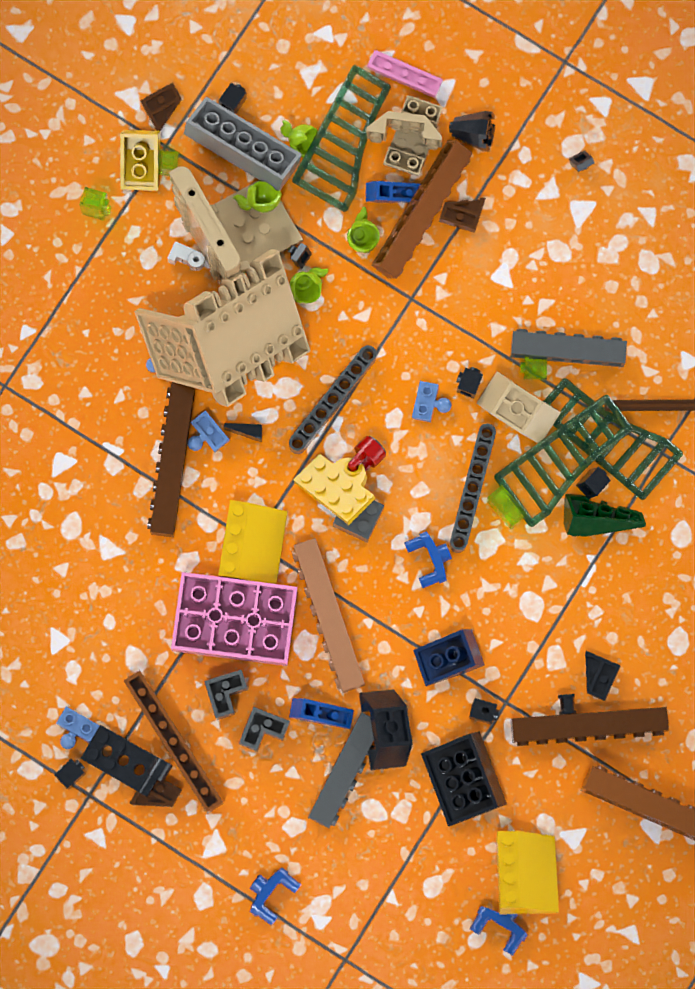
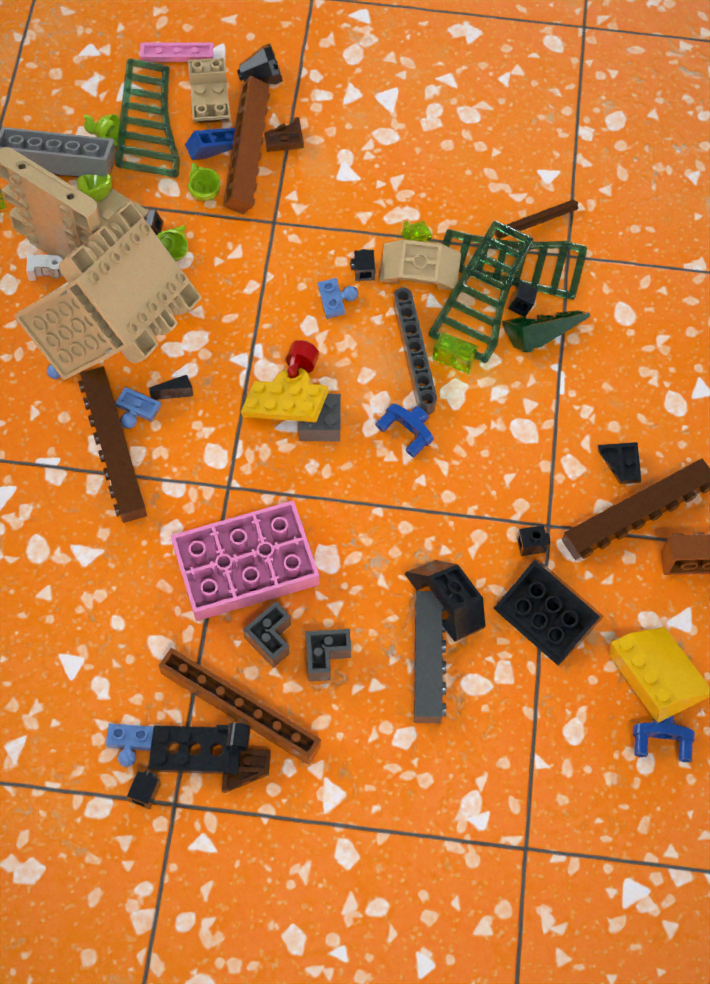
camera: 25 degrees left, 15 degrees down
black brick [218,83,247,114] -> none
yellow slope [218,500,288,584] -> none
blue connector [249,867,301,925] -> none
dark grey beam [289,345,377,454] -> none
blue slope [289,698,354,729] -> none
nougat brick [291,538,365,693] -> none
tan slope [366,111,442,150] -> none
dark blue slope [413,629,485,686] -> none
dark grey brick [510,329,627,367] -> none
black bush [557,694,576,715] -> none
plate [569,150,595,172] -> none

